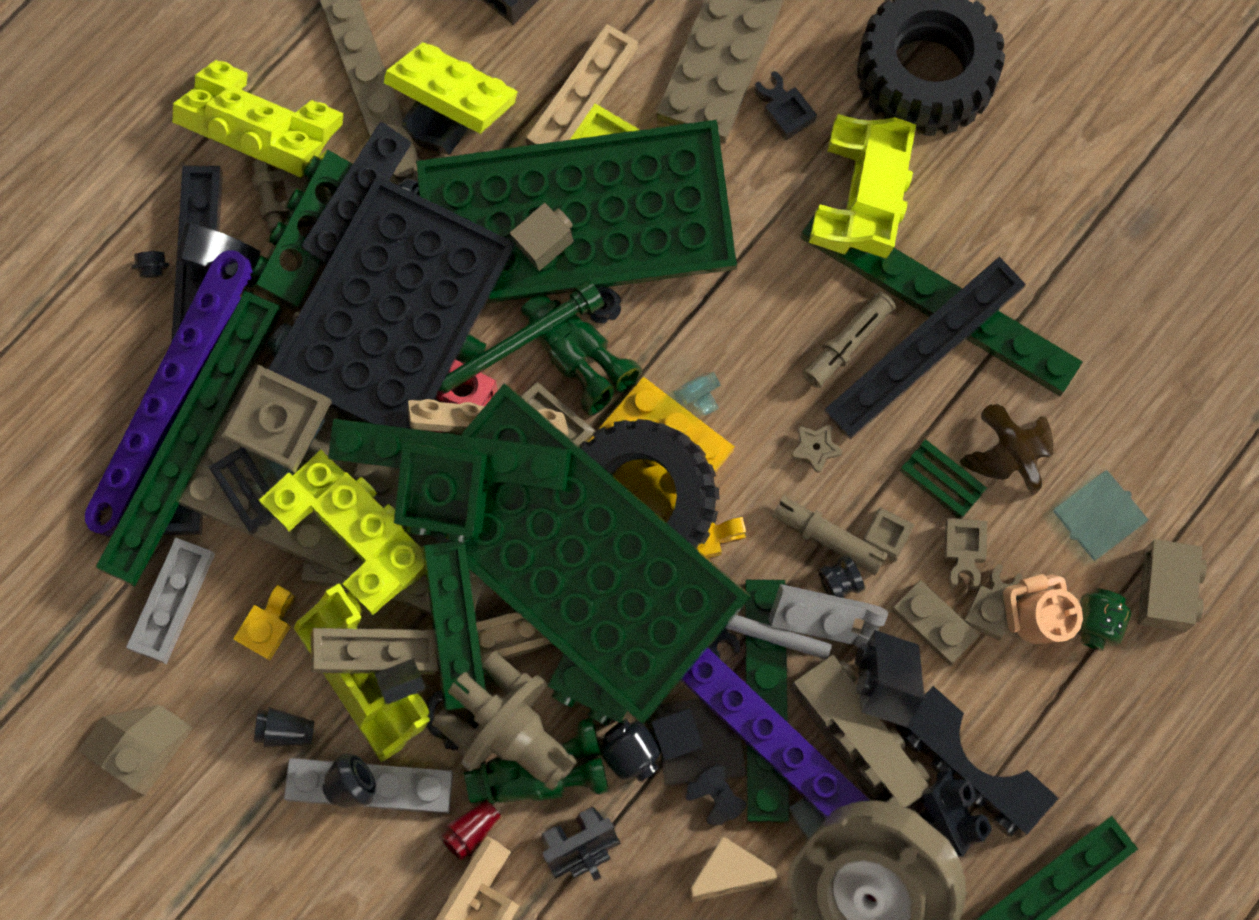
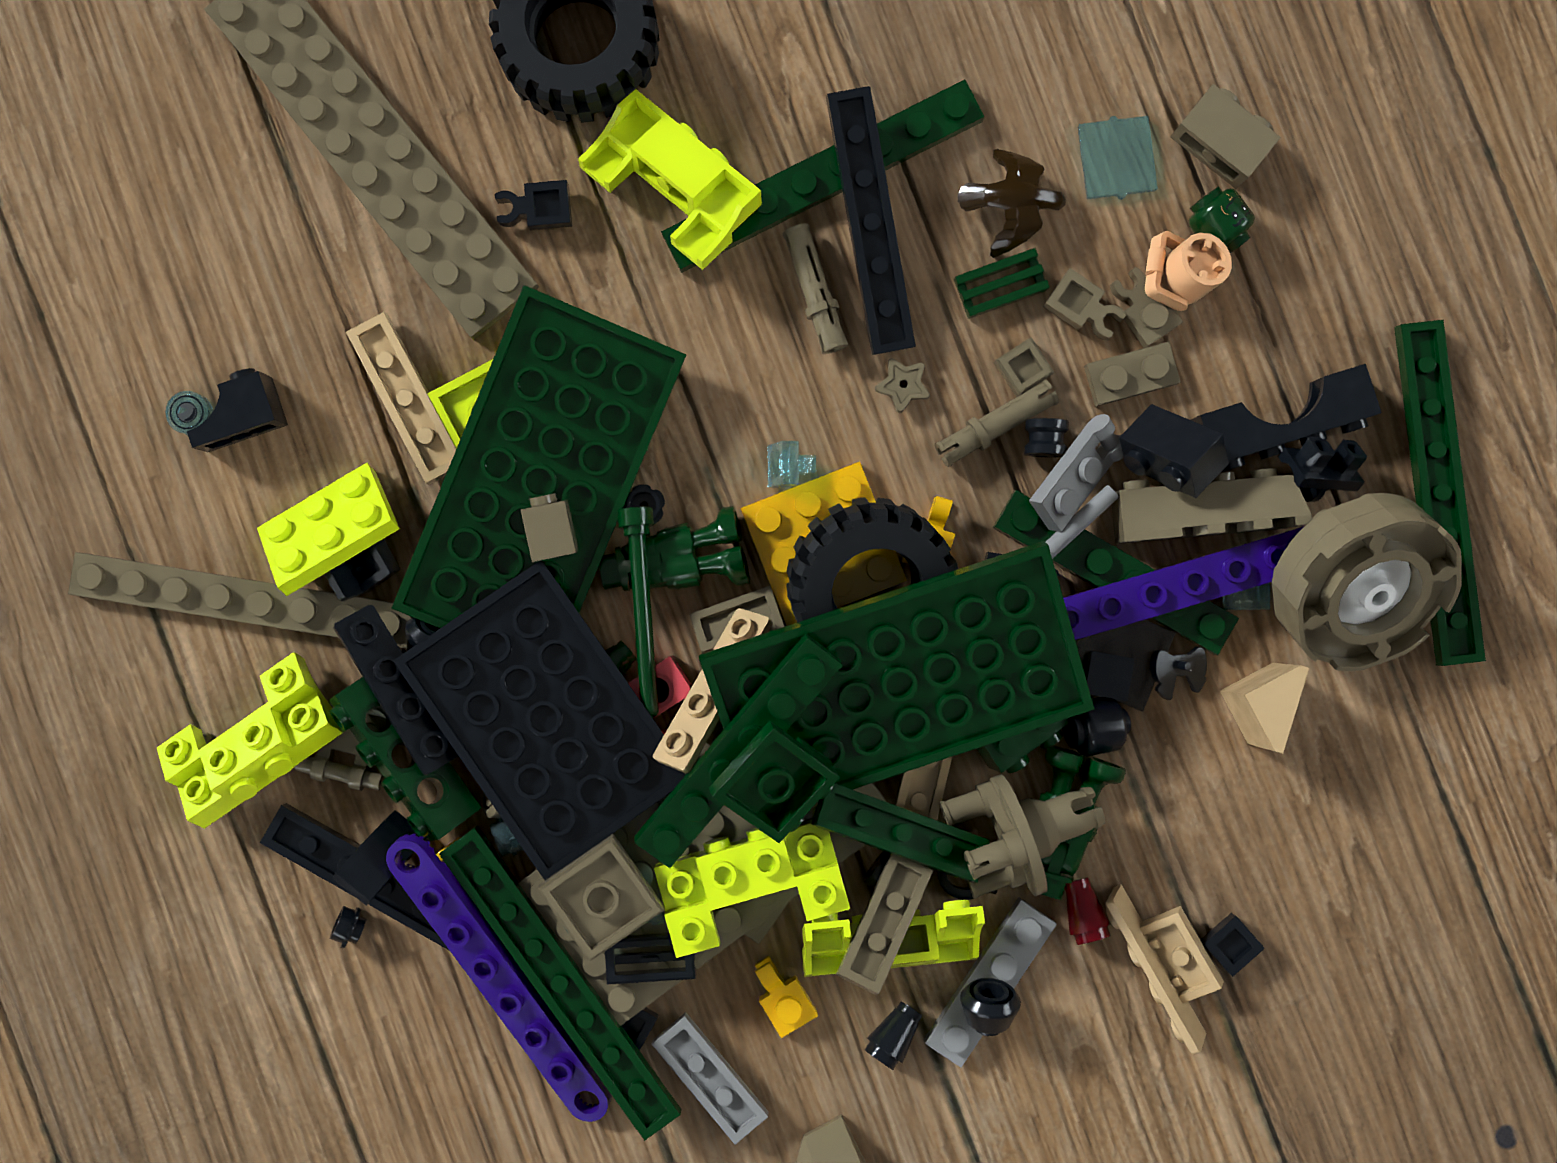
camera: 60 degrees left, 15 degrees up
black tile [374,658,426,704] -> none
black hips [541,807,621,882] -> none

